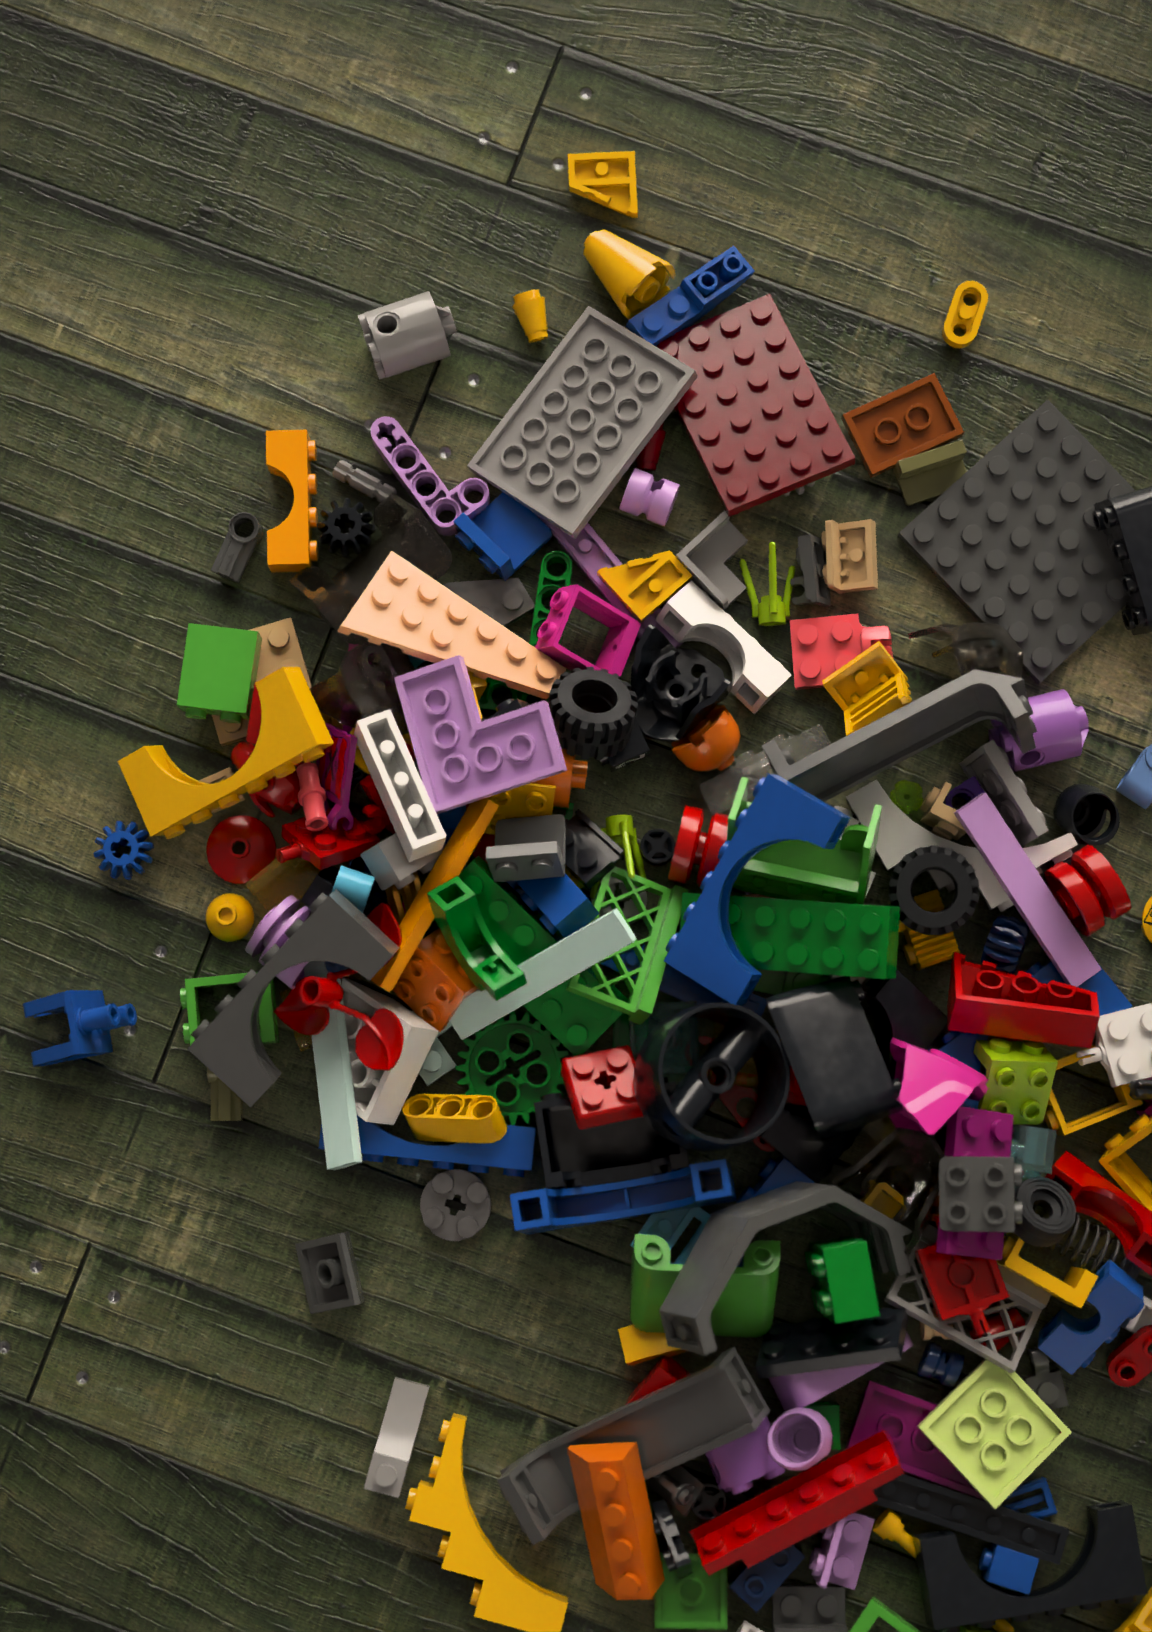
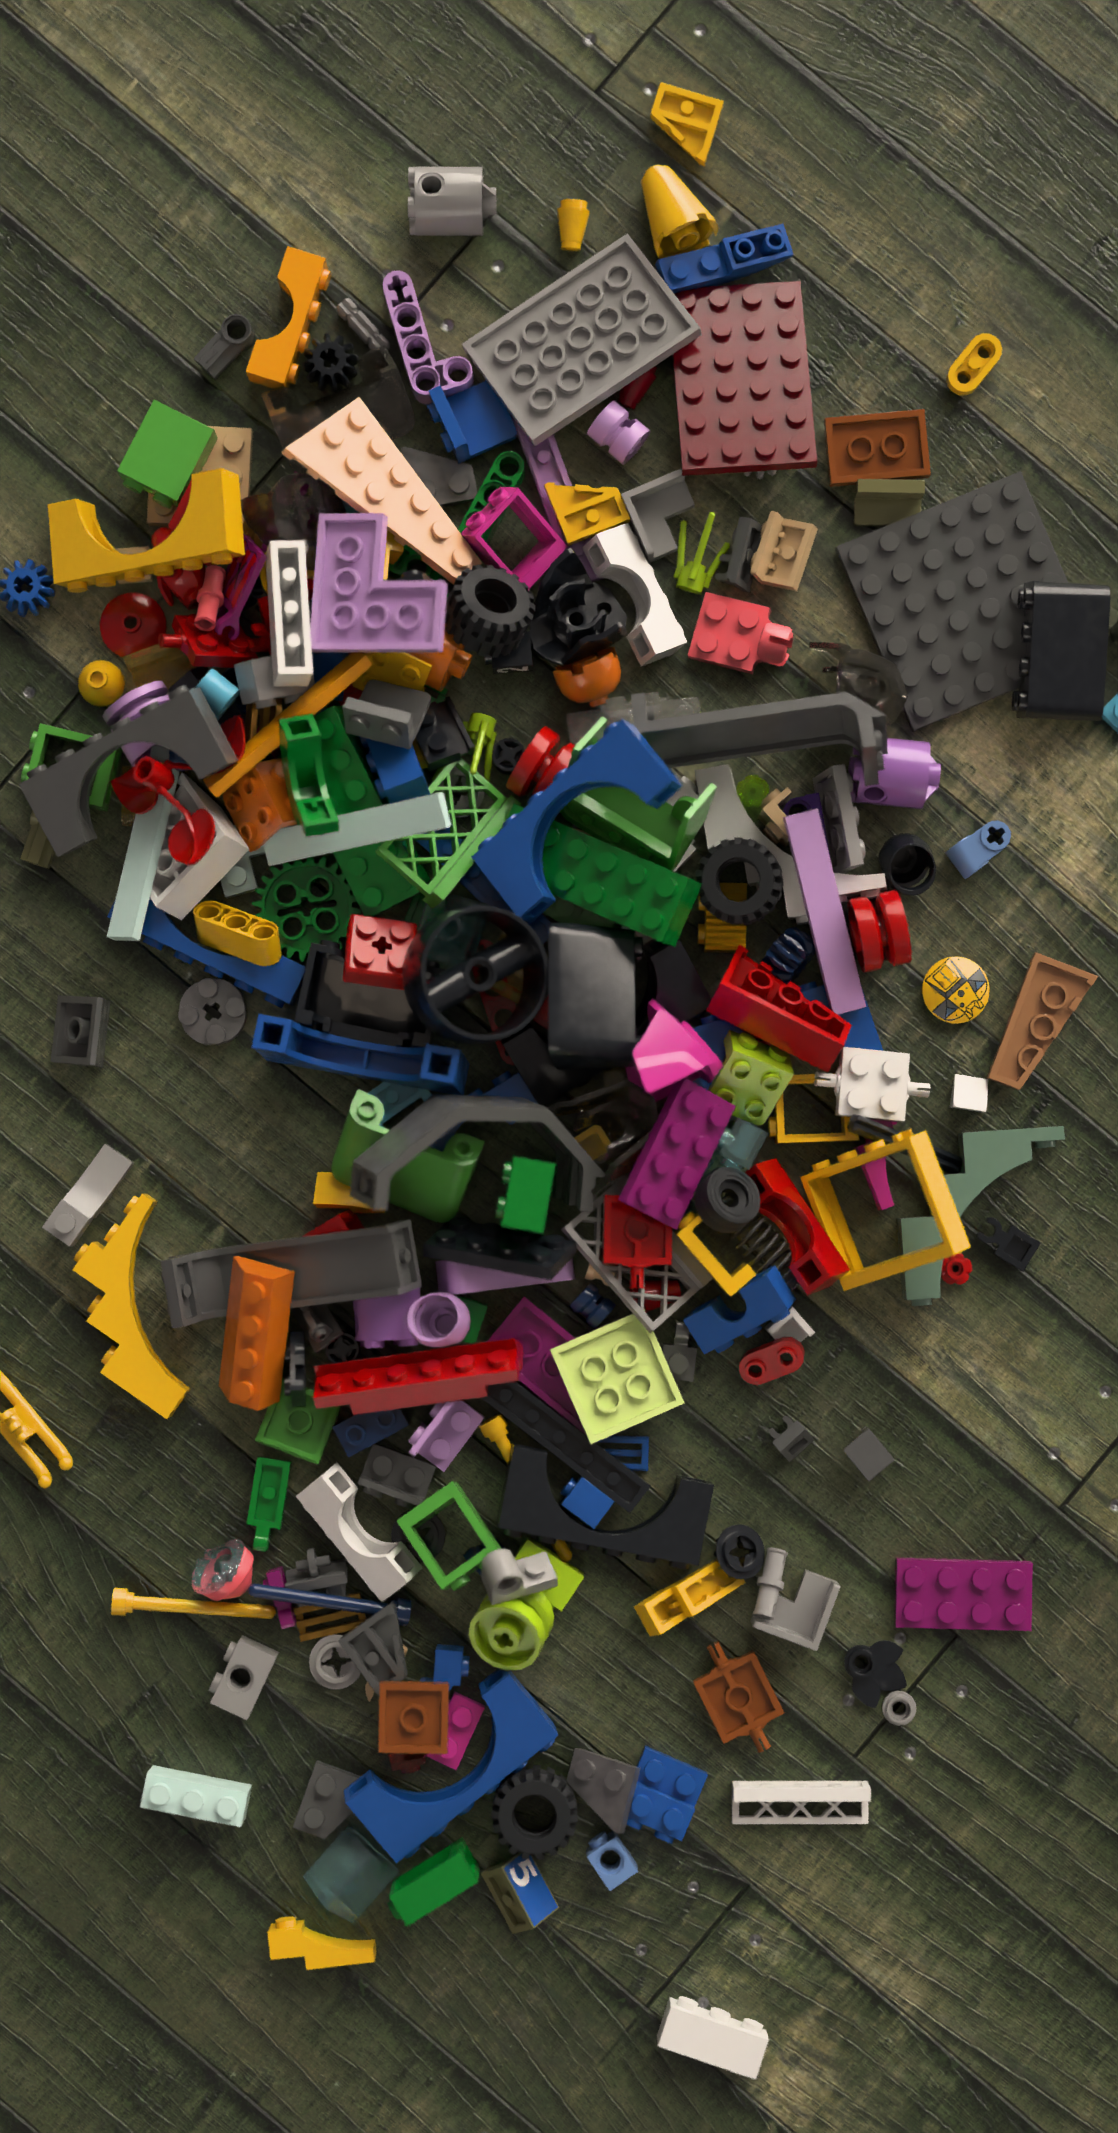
camera: 20 degrees right, 5 degrees up
yellow plate [822,641,912,736] -> none
dark grey bracket [939,1156,1022,1232] -> none

